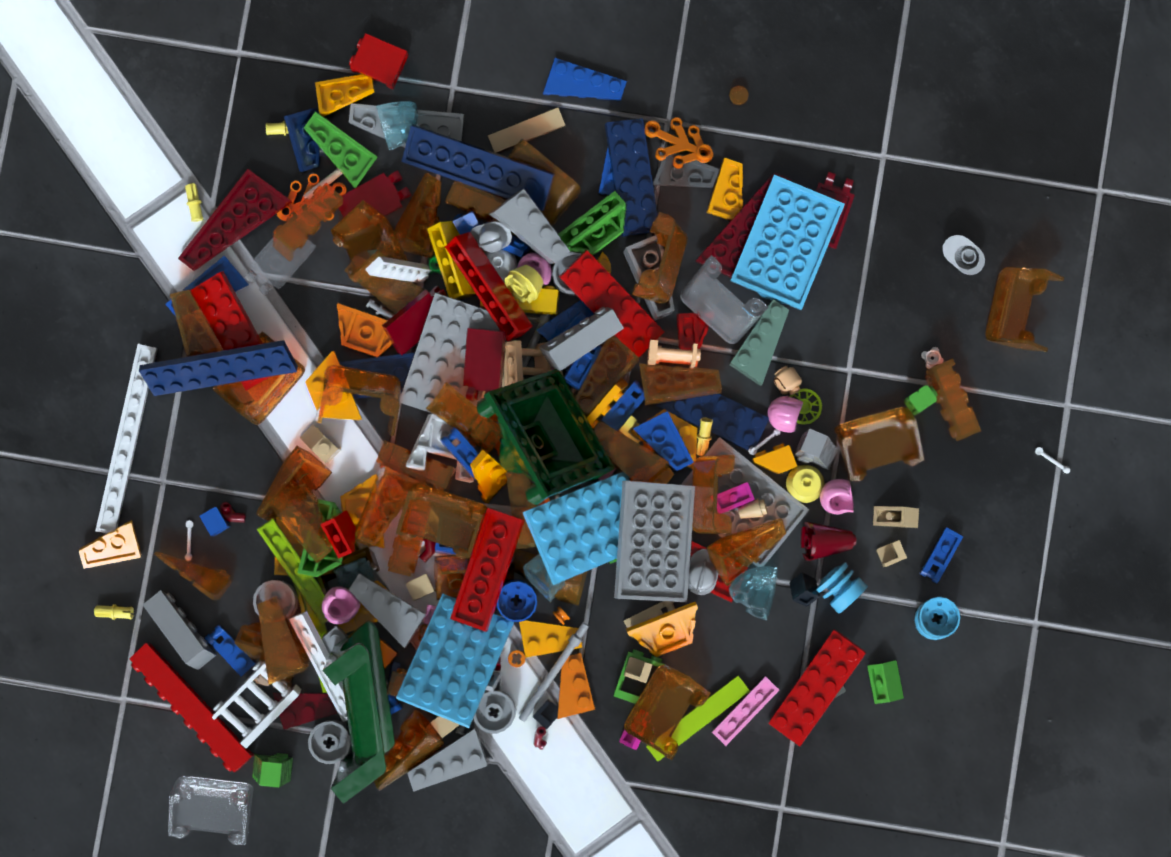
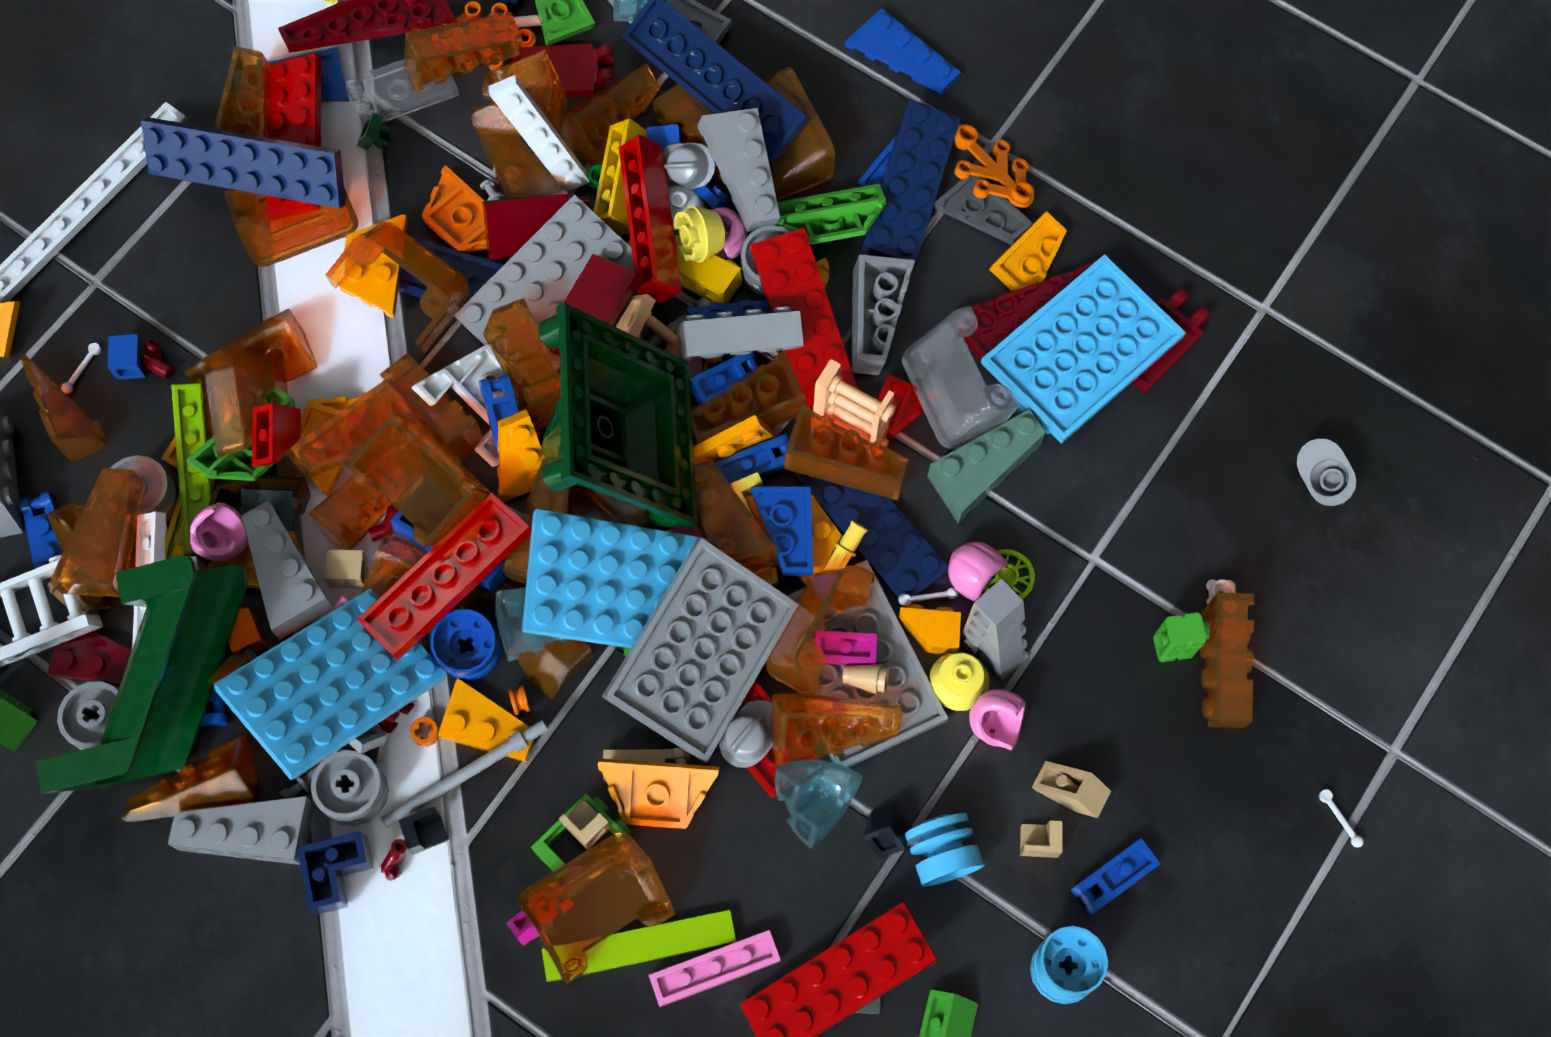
camera: 20 degrees right, 15 degrees down
tan slope [300,424,341,464] -> none
tan panel [431,716,460,738] -> none
tan tile [488,108,565,153] -> none
orange wing [557,653,595,719] -> none
clear orange windscreen [632,212,688,303] -> none
clear orange plate [729,86,748,105] -> none
light nougat head [774,366,802,395] -> none
dark red cone [801,522,856,561] -> none
clear orange windscreen [835,407,925,481] -> none
clear orange windscreen [985,267,1064,352] -> none
none -> dark blue brick [297,831,374,915]
none -> dark green tile [357,112,392,150]

